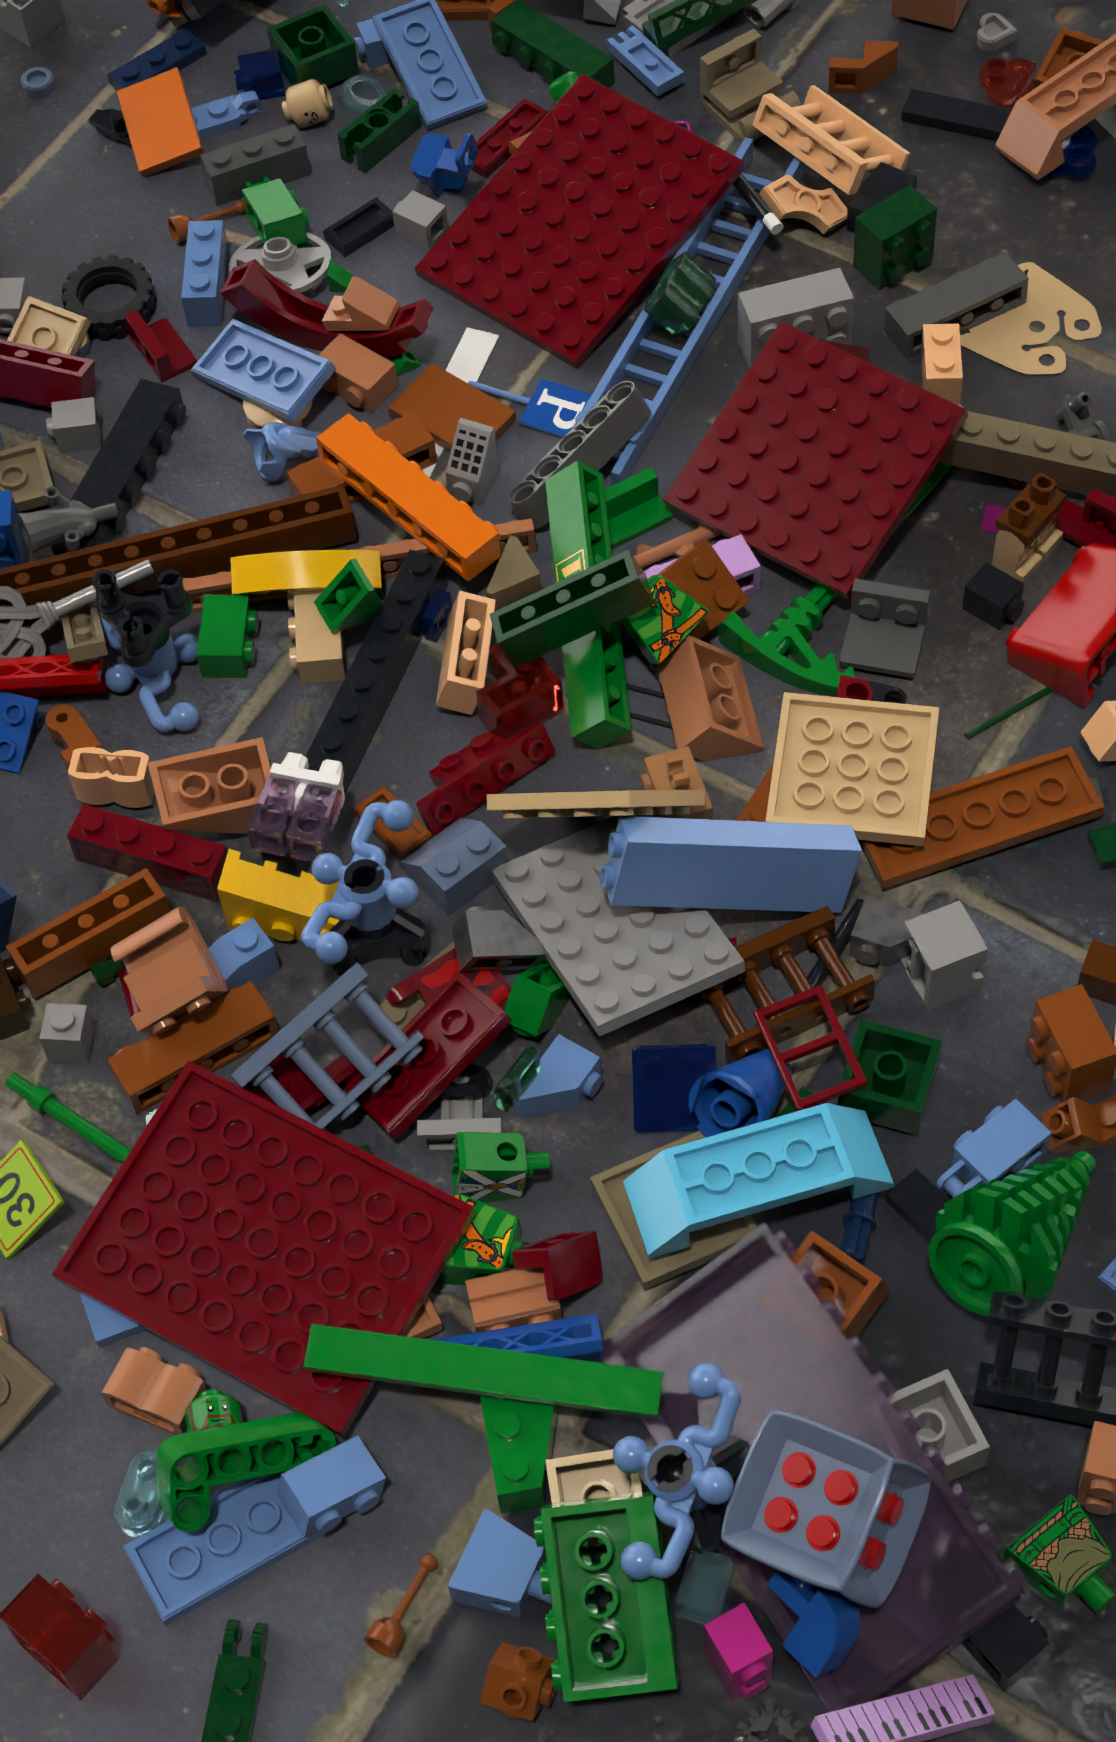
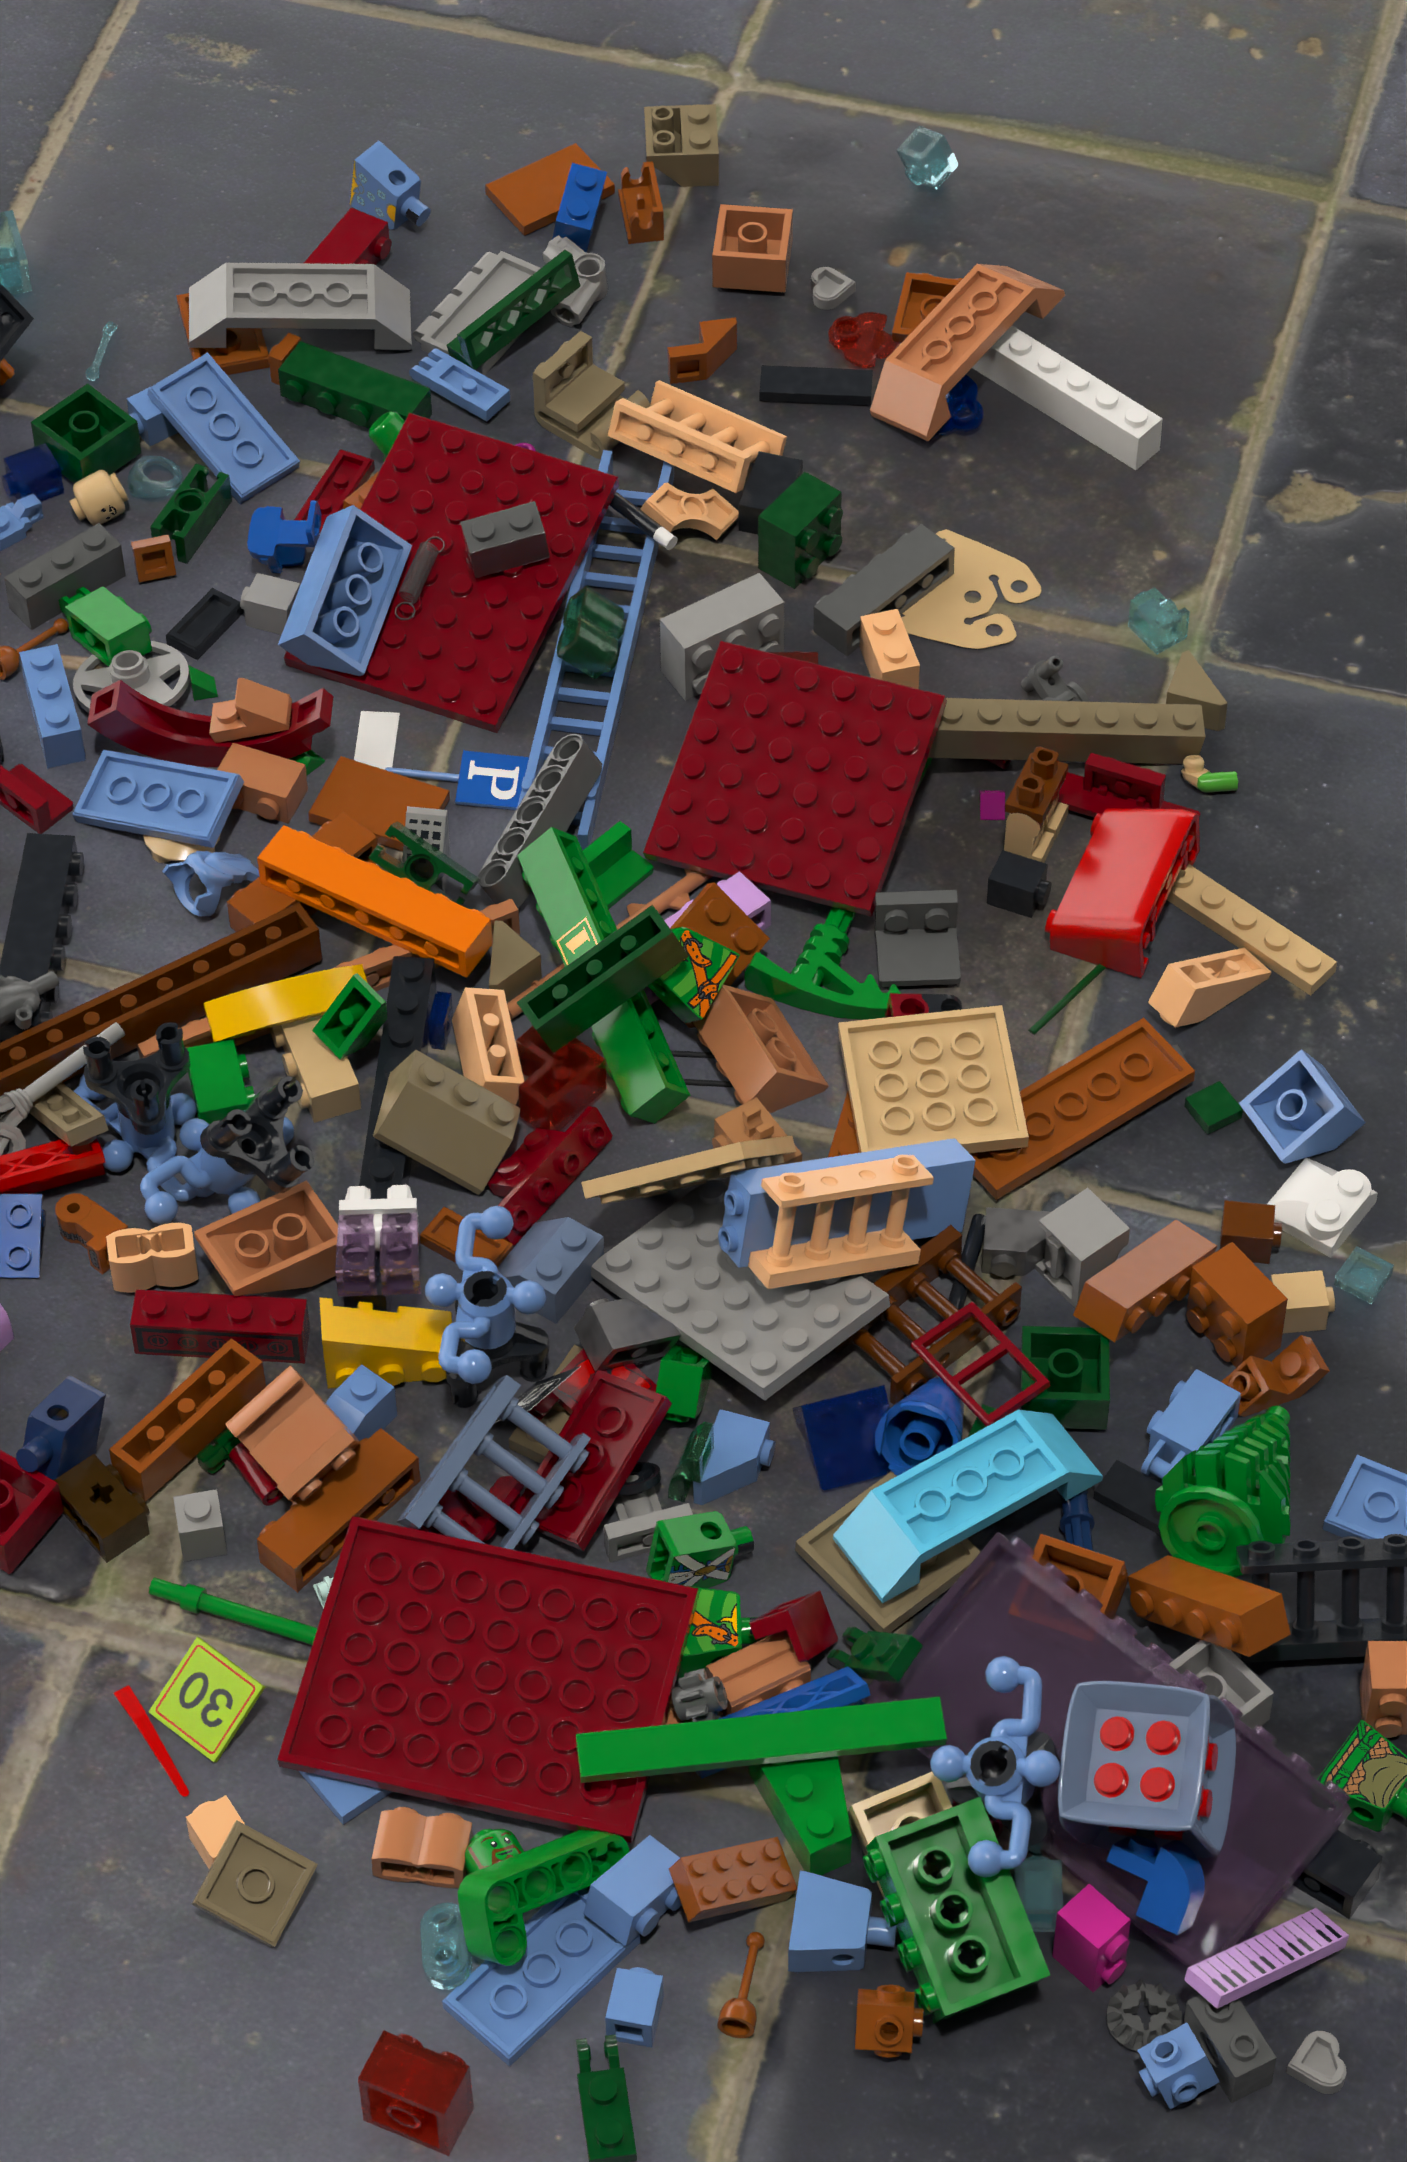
camera: 20 degrees left, 5 degrees down
none -> dark orange plate [131,535,176,582]
none -> wheel [140,1076,315,1225]
none -> medium blue slope [278,505,412,676]
none -> dark green piece [369,821,480,906]
none -> dark tan slope [373,1050,521,1195]
none -> dark grey piece [395,537,445,620]
none -> dark grey brick [460,501,550,578]
none -> black sticker [495,1366,581,1422]
none -> medium blue brick [605,1967,664,2048]
none -> dark orange piece [669,1837,797,1922]
none -> dark grey gear [672,1668,728,1722]
none -> light nougat fence [748,1155,934,1289]
none -> dark green hinge [827,1627,923,1683]
none -> brick [1073,1220,1217,1342]
none -> dark orange brick [1127,1555,1291,1657]

